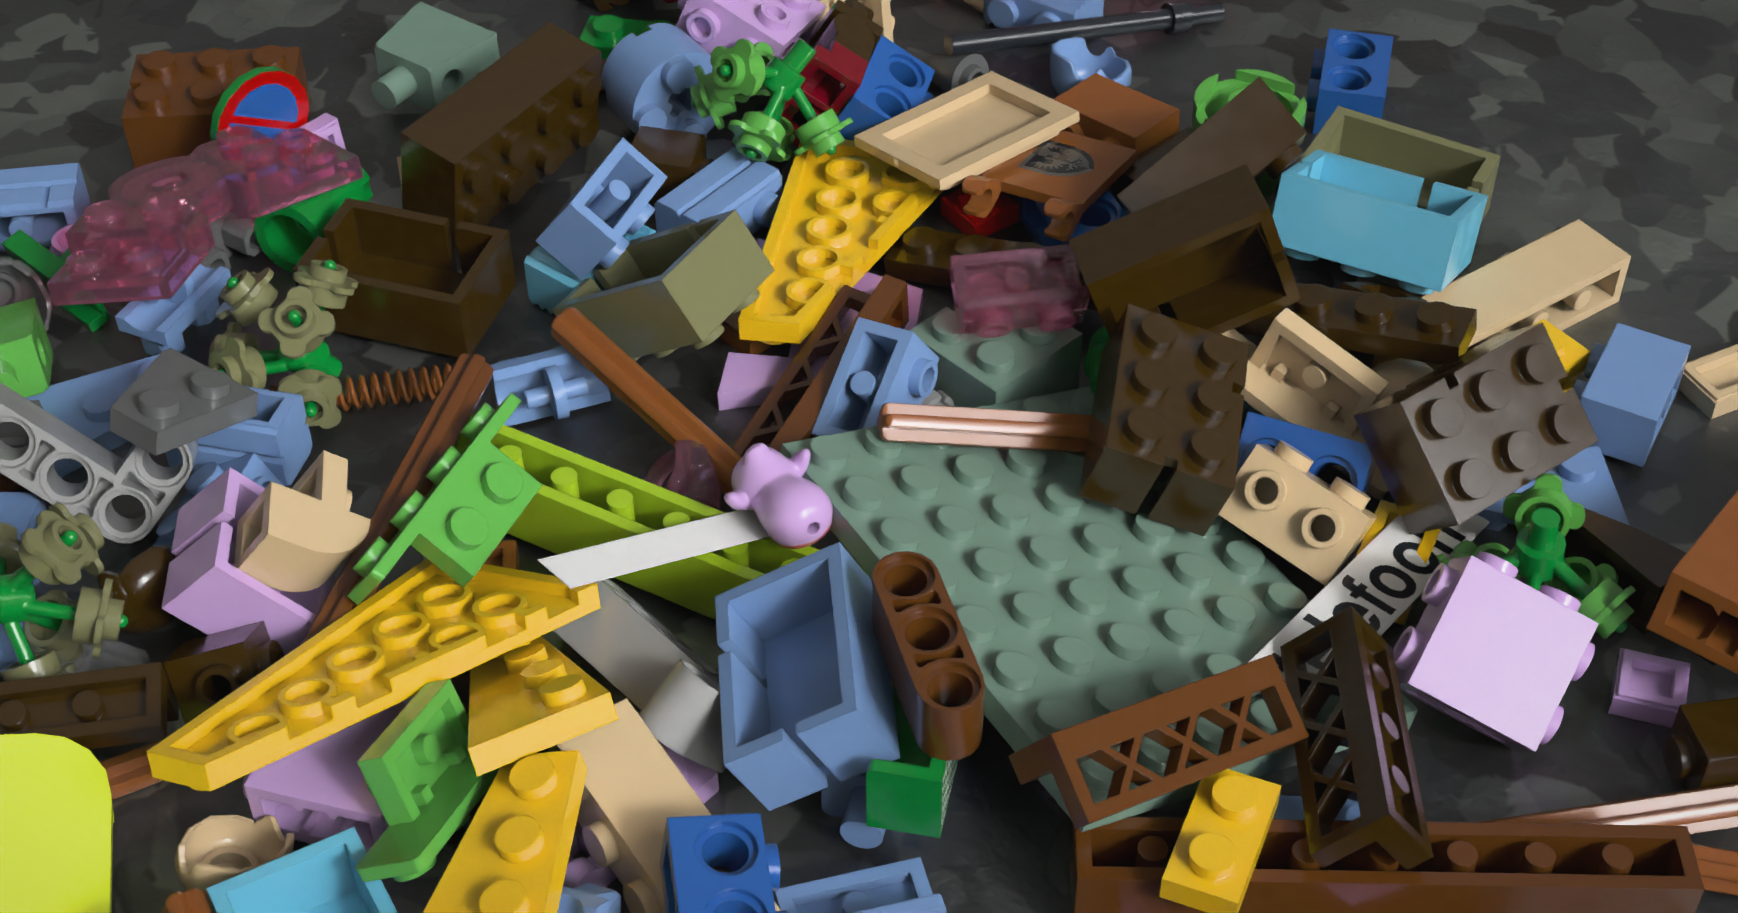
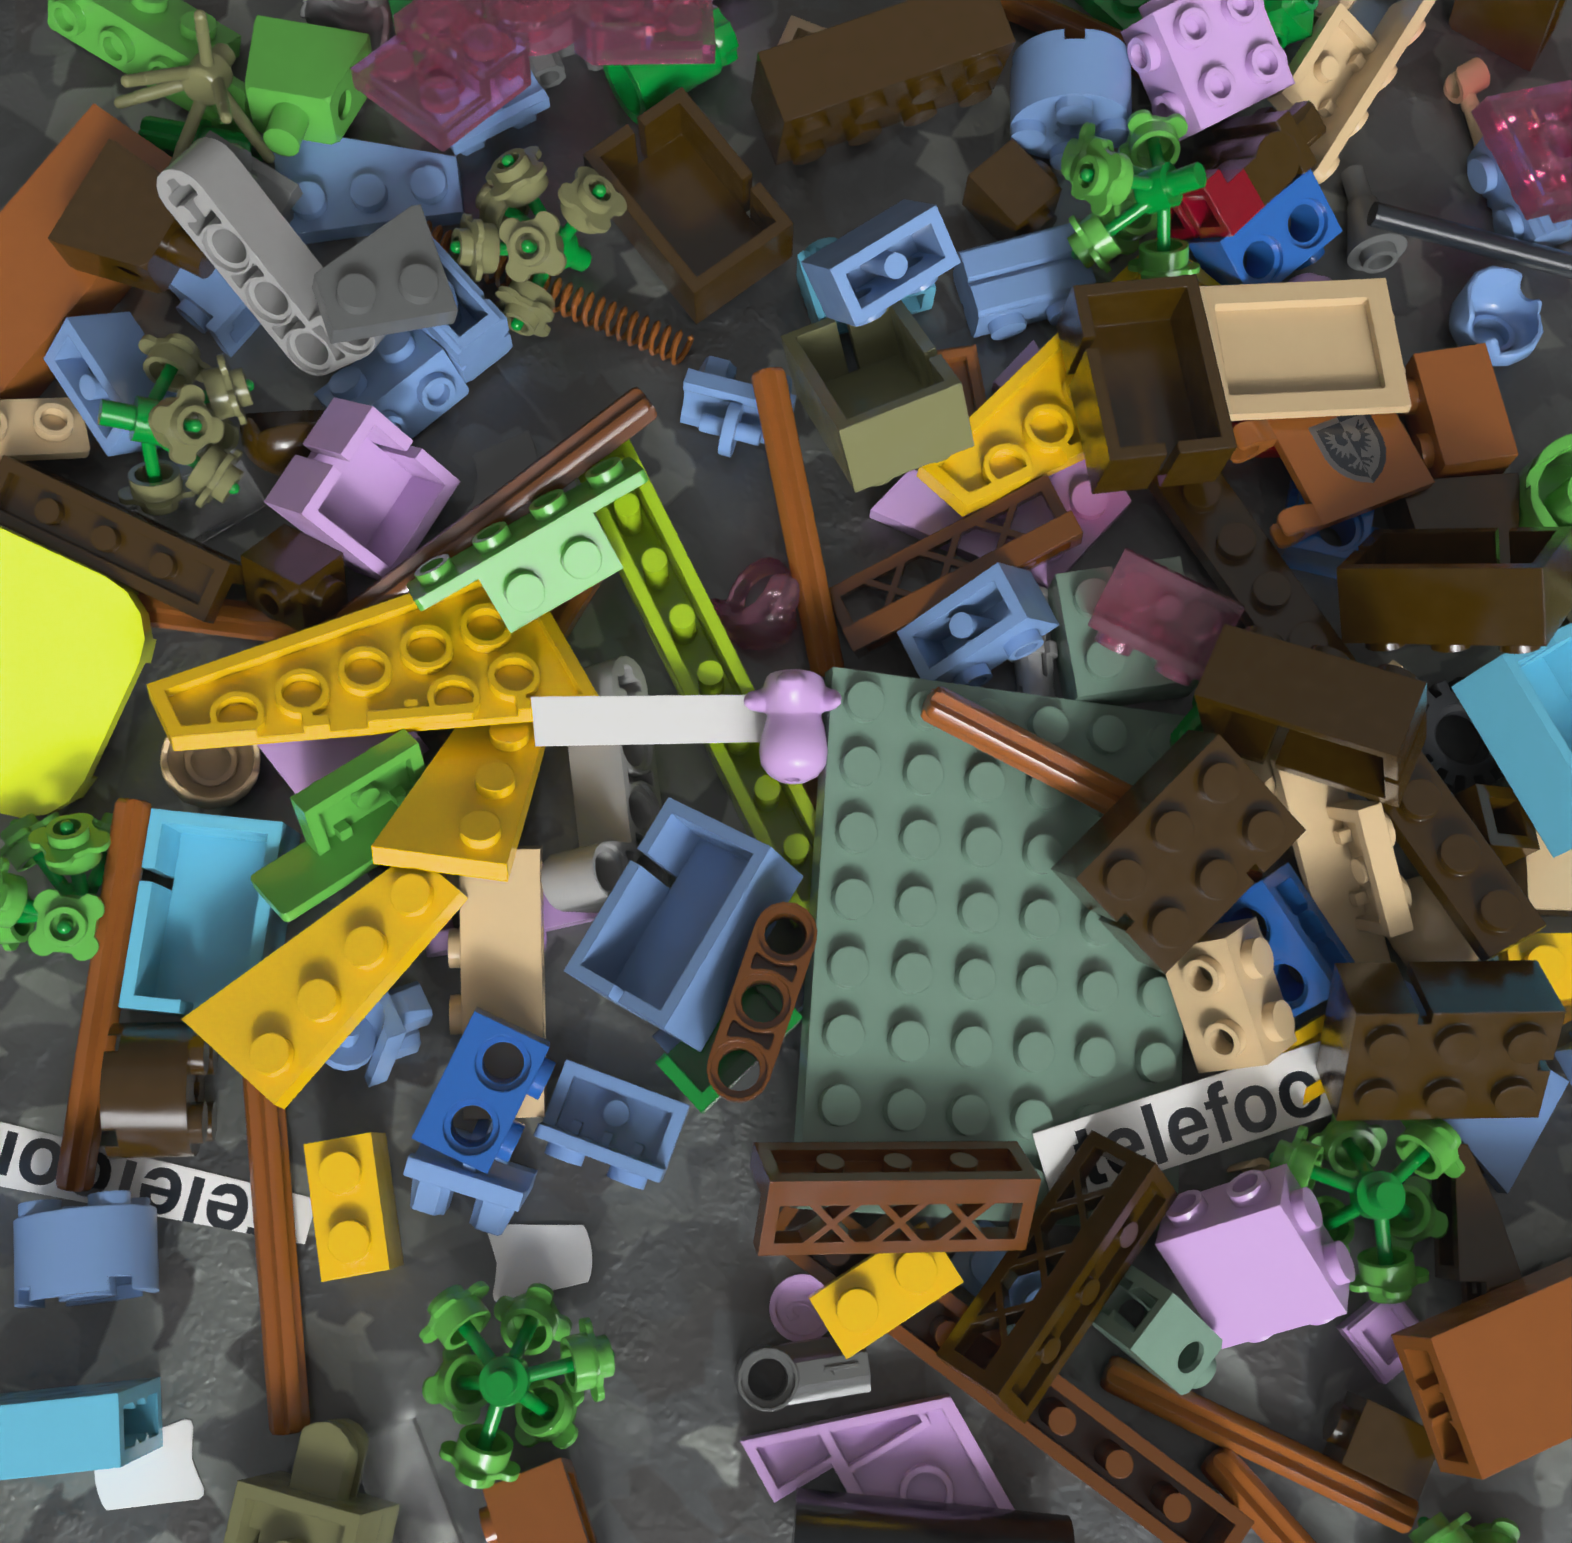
camera: 30 degrees right, 35 degrees up
tan brick [234,450,371,592] -> none
none -> dark brown piece [1056,274,1237,494]
none -> sand green torso [1091,1265,1223,1395]

